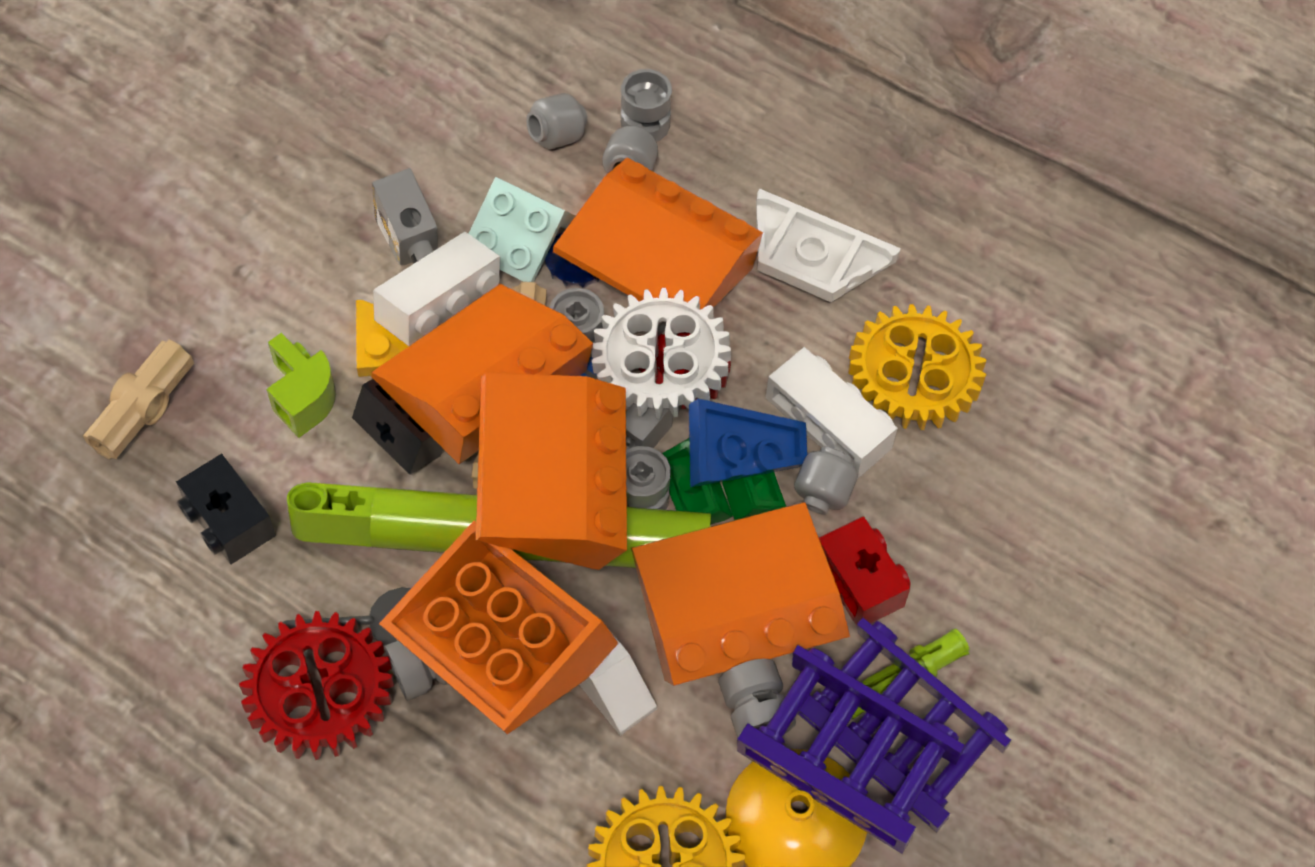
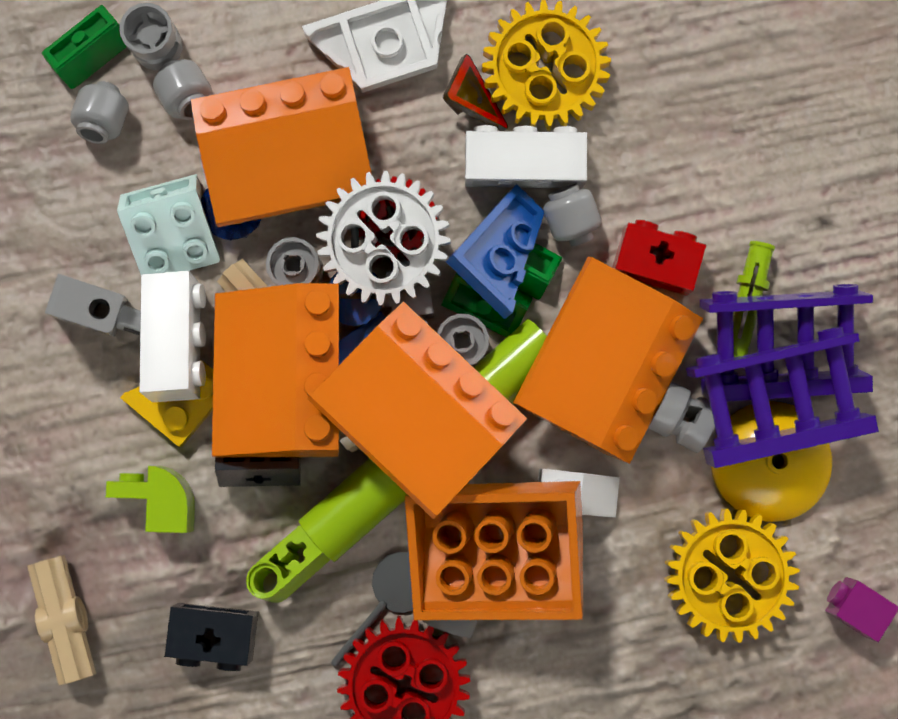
camera: 45 degrees left, 25 degrees up
none -> green slope [41,5,126,89]
none -> piece [443,54,508,131]

